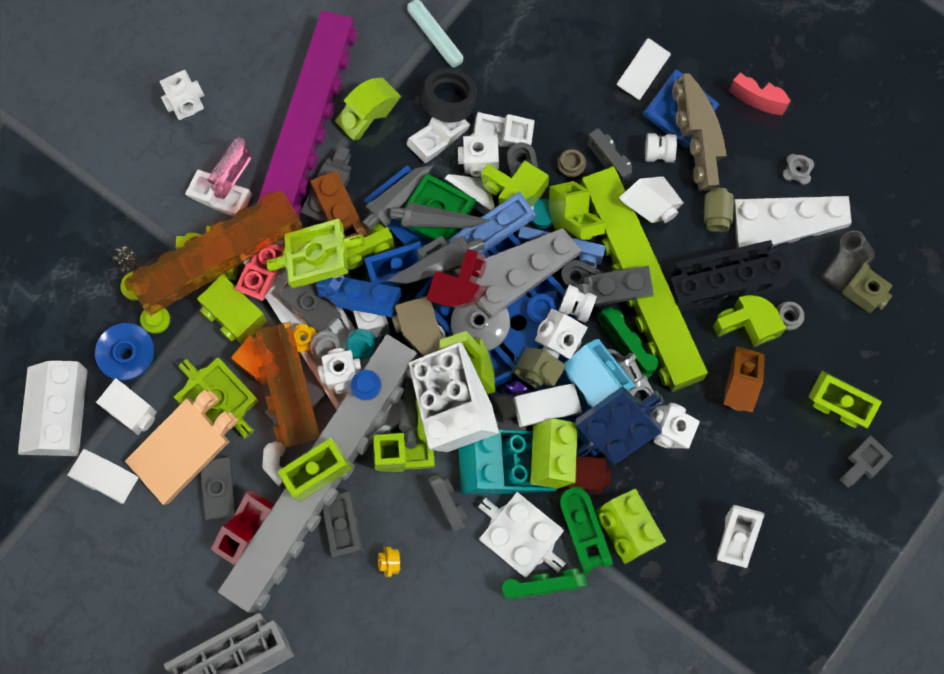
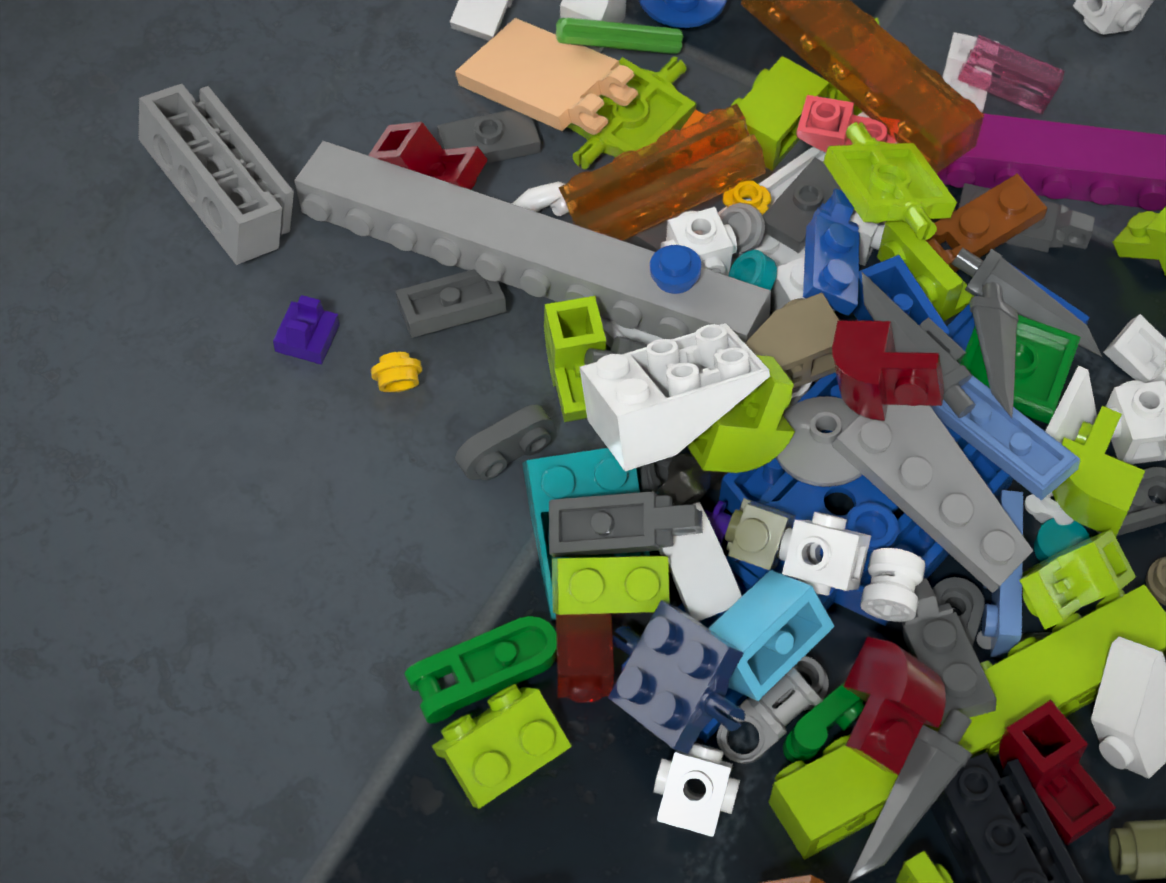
camera: 80 degrees right, 15 degrees down
lime plate [140,305,170,334] -> none
lime brick [277,438,353,502] -> none
white plate [478,492,566,578] -> none
green plate [502,569,588,600] -> none
none -> dark purple tile [273,295,340,365]
none -> dark grey hinge [549,492,703,558]
none -> bright green axle [555,17,683,54]
none -> dark red brick [843,637,946,775]
none -> dark grey bar [848,709,972,882]
none -> dark red brick [999,700,1116,845]

